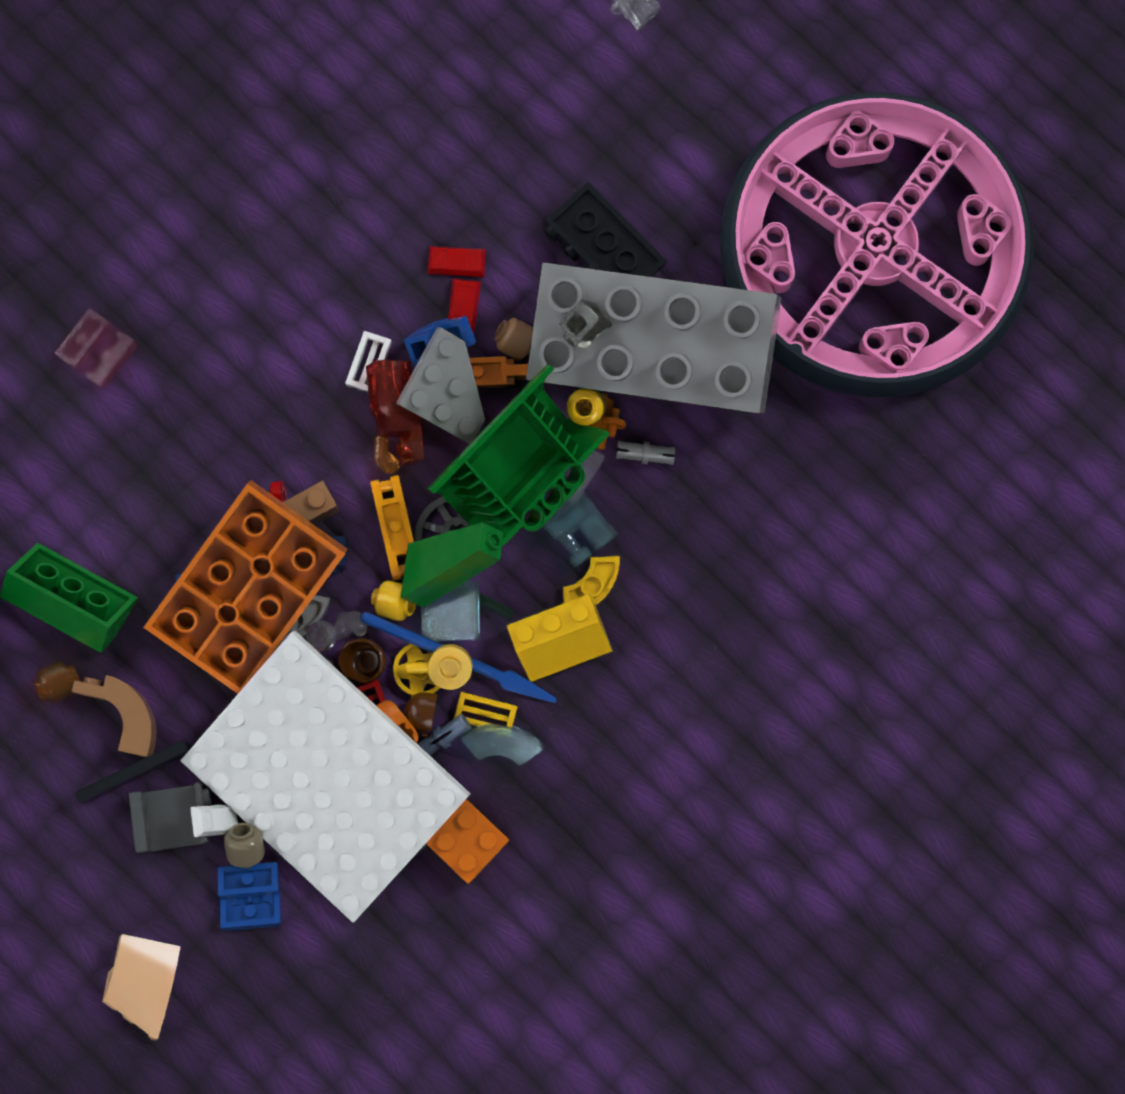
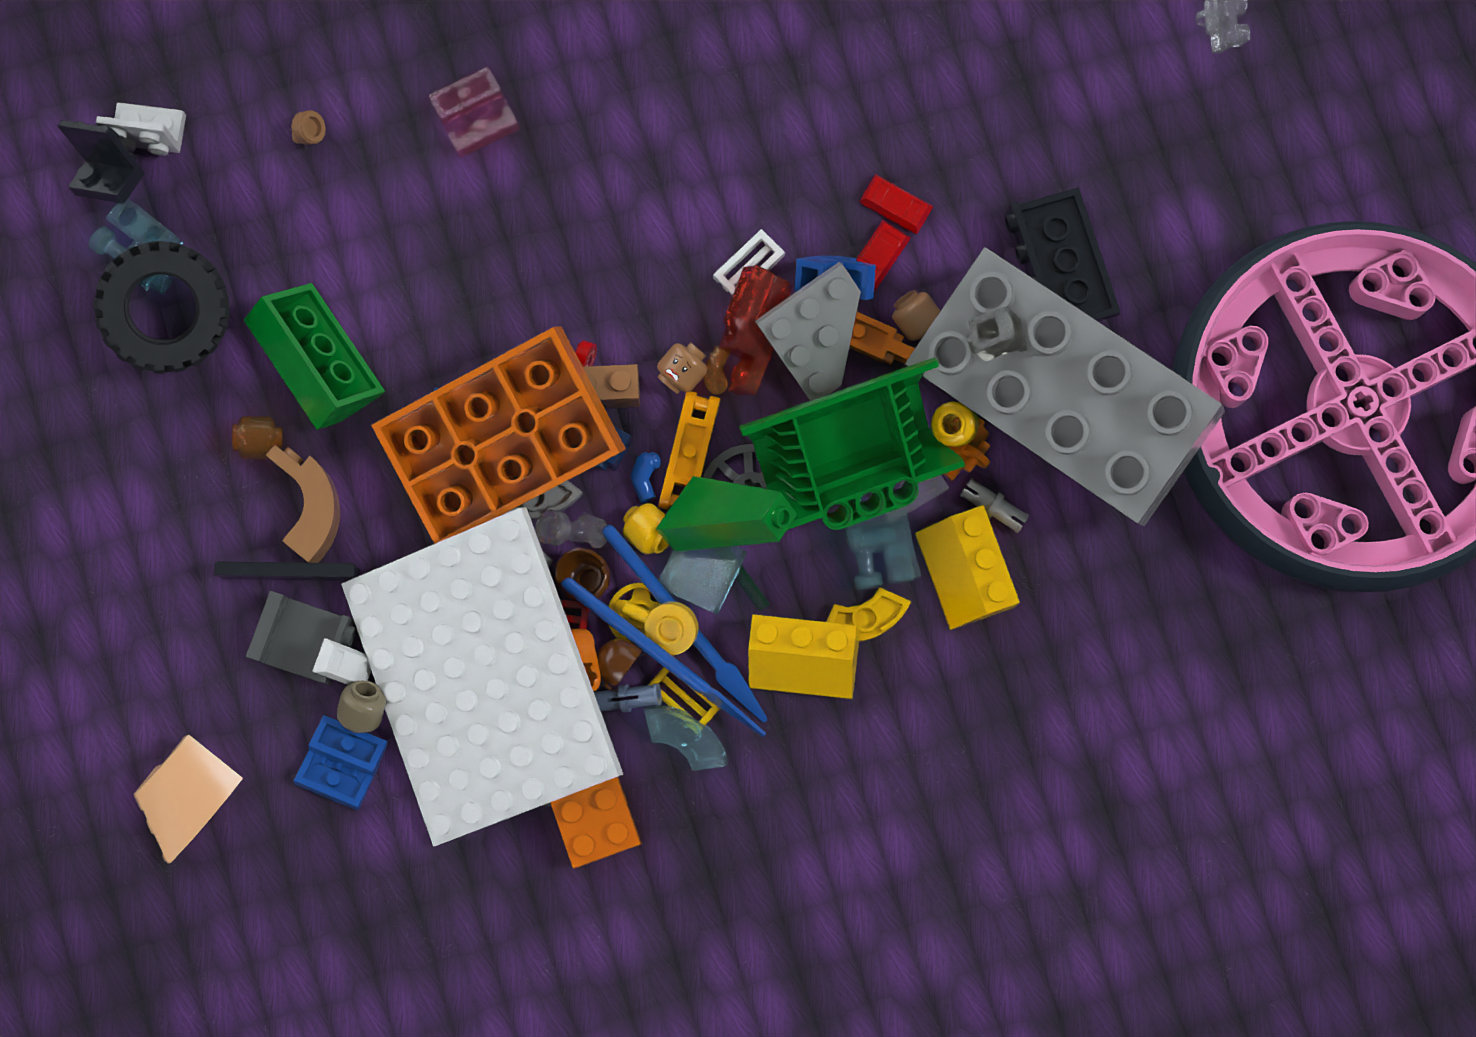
camera: 30 degrees right, 0 degrees up
none -> blue piece [561,578,766,737]
none -> blue arm [630,452,661,504]
none -> medium nougat head [657,343,707,394]
none -> yellow slope [915,505,1020,630]

